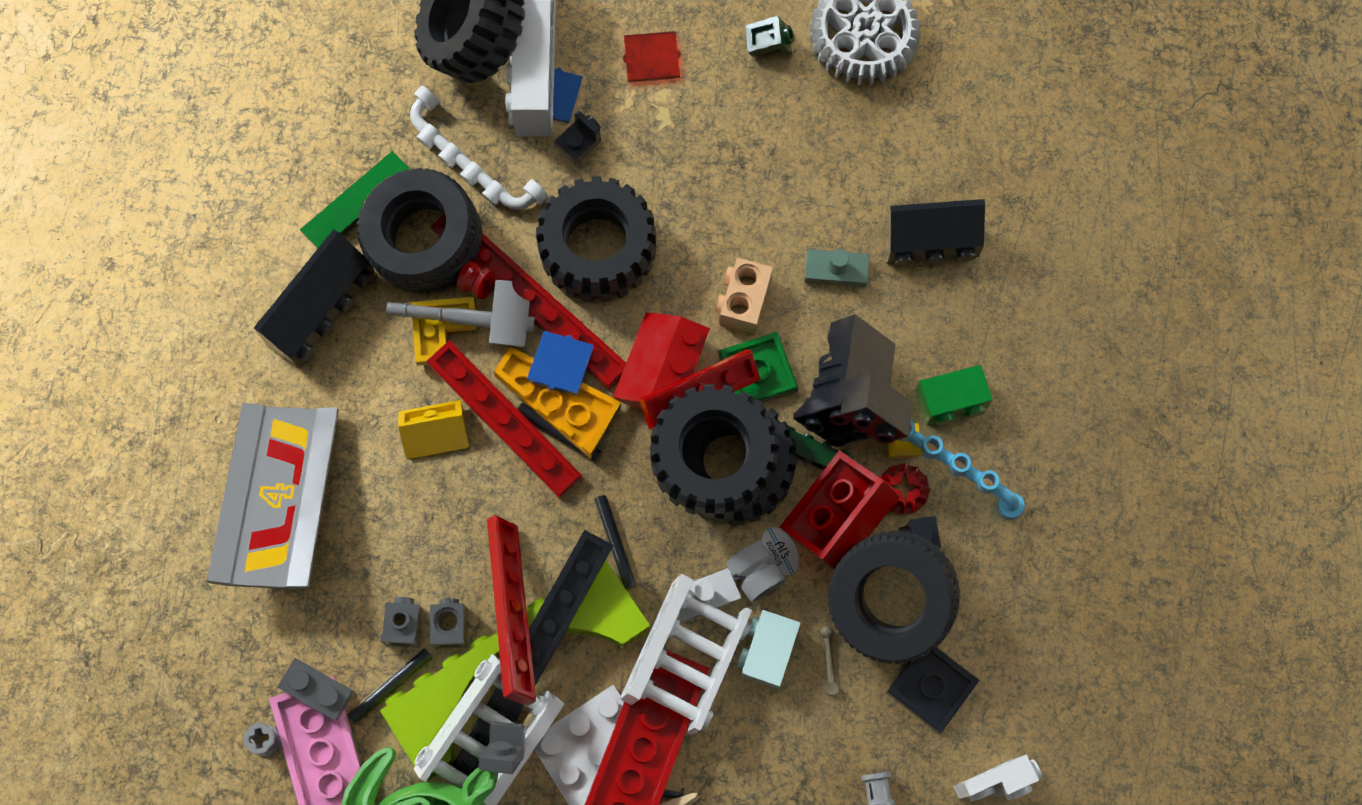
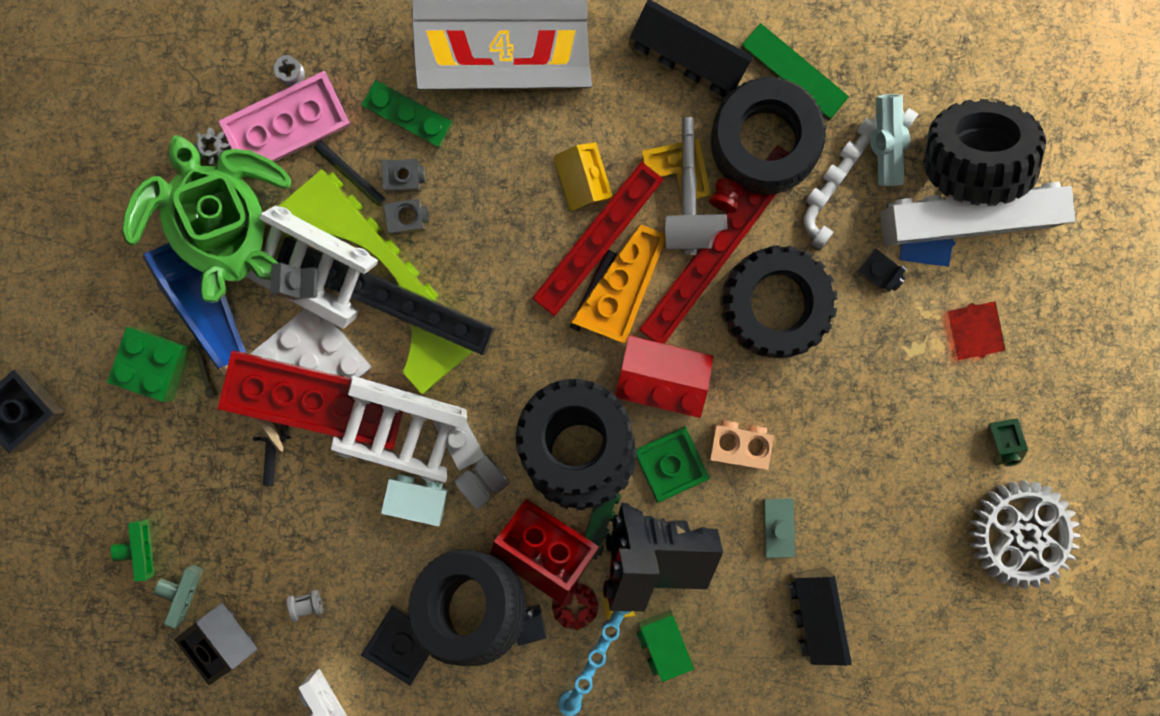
camera: 85 degrees right, 15 degrees up
dark grey plate [277,658,355,721] -> none
red tile [487,515,536,706] -> none
blue piece [527,331,594,396] -> none
black bar [594,495,637,590] -> none
red tile [639,350,761,430] -> none
white sticker [762,527,799,575] -> none
dark tan hinge [820,626,839,696] -> none
none -> green plate [362,80,453,148]
none -> light aqua piece [870,94,911,186]

